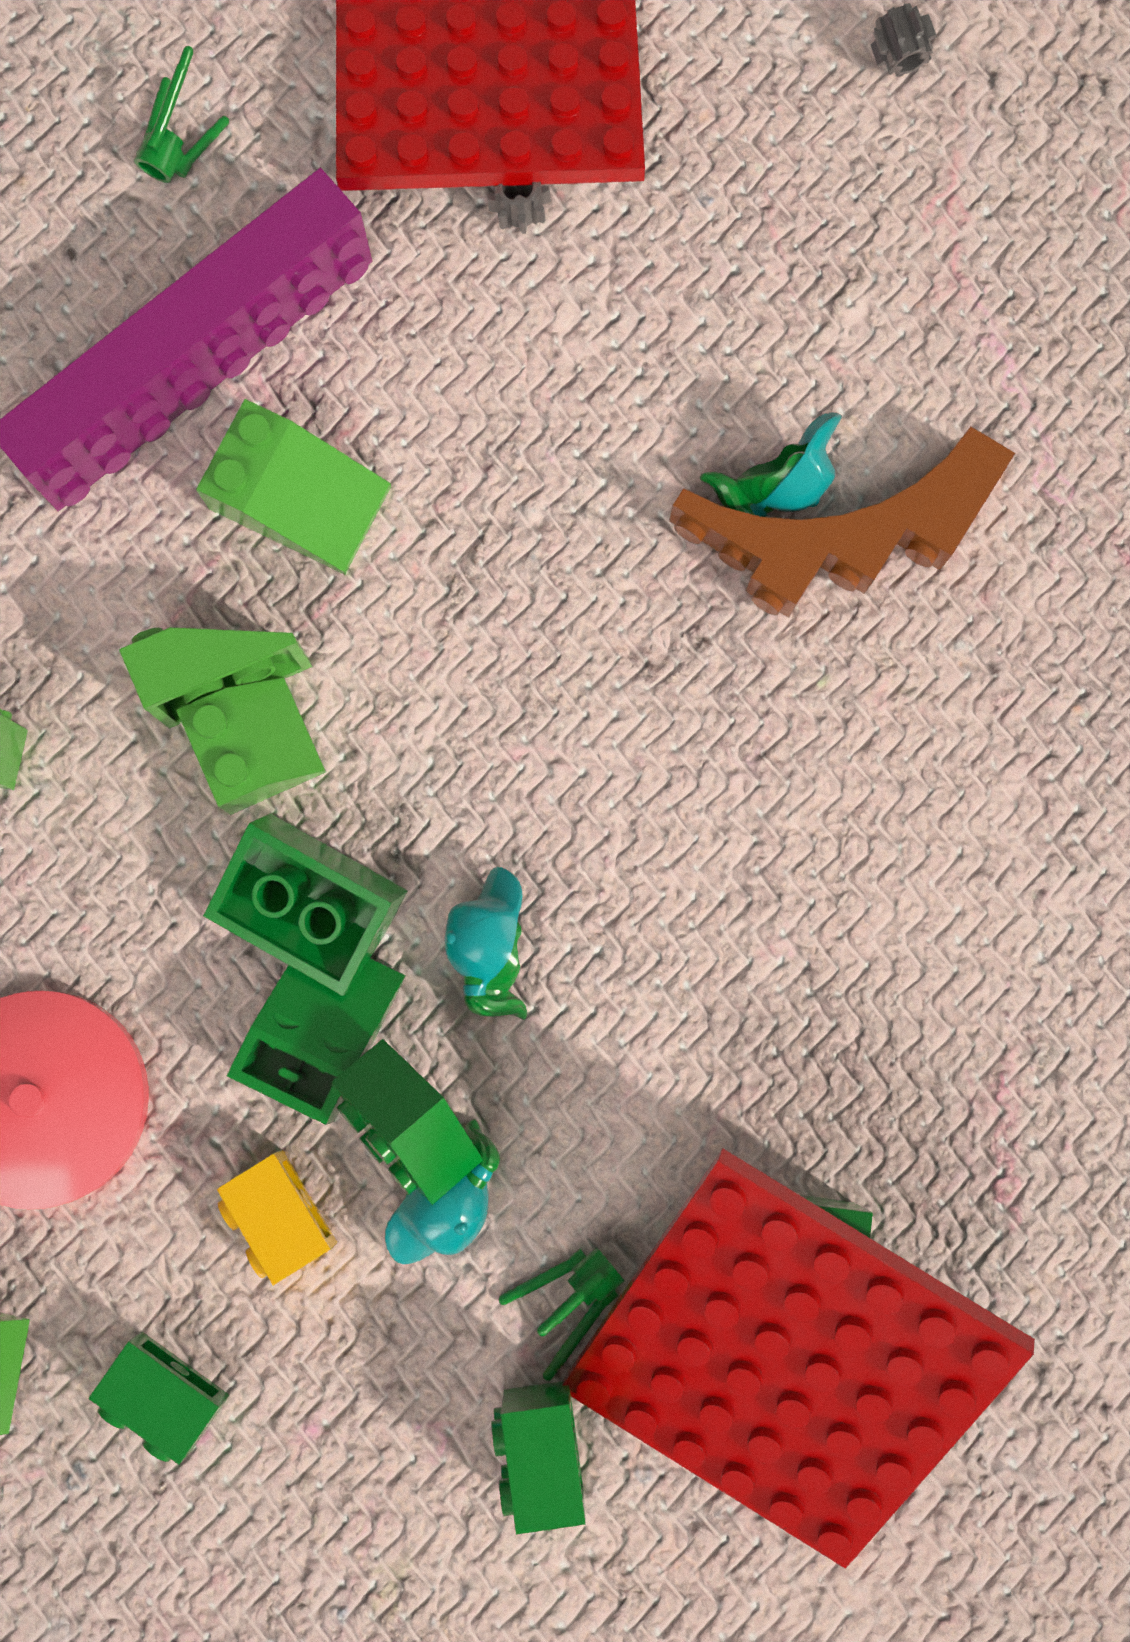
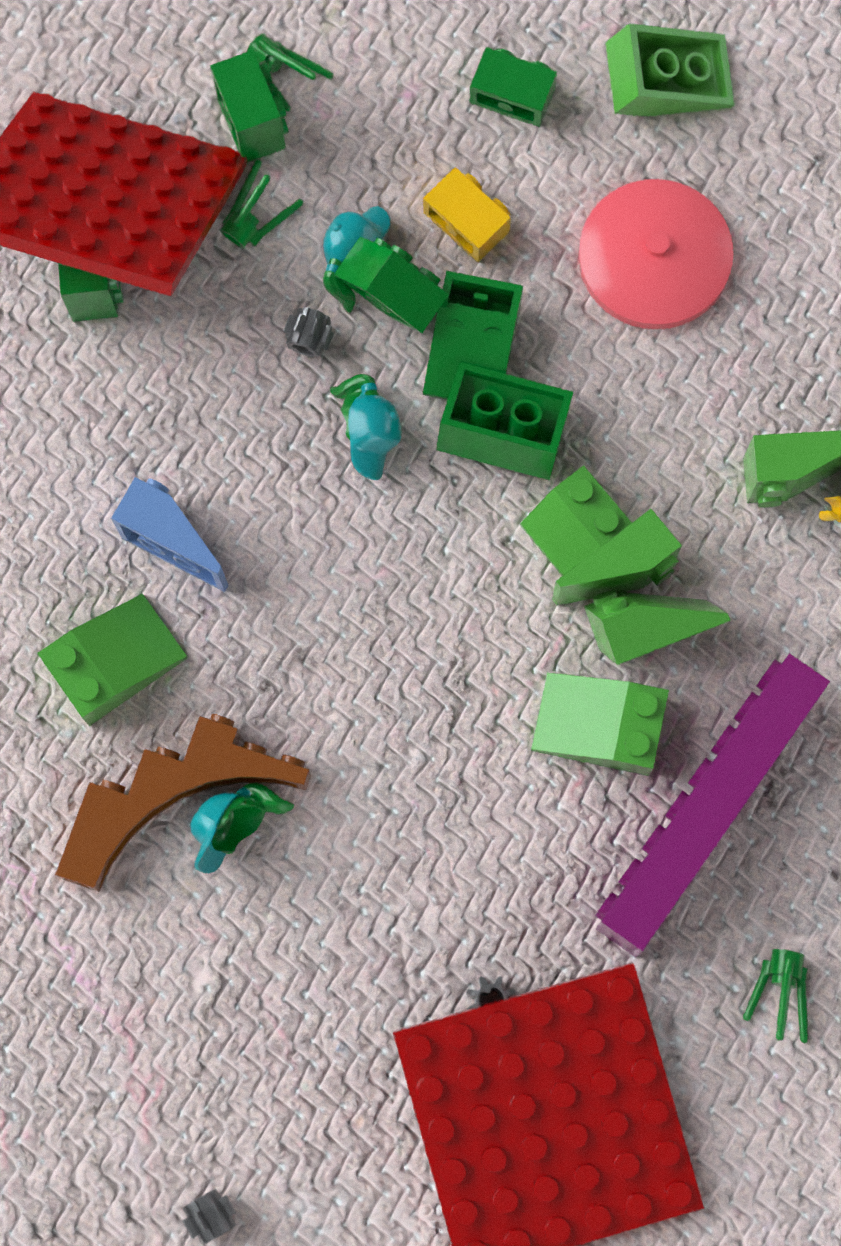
camera: 170 degrees right, 5 degrees down
none -> bright green slope [37,593,188,726]
none -> medium blue slope [111,477,229,592]
none -> green plant [246,33,334,112]
none -> flat silver gear [283,307,334,357]
none -> bright green slope [584,590,730,665]

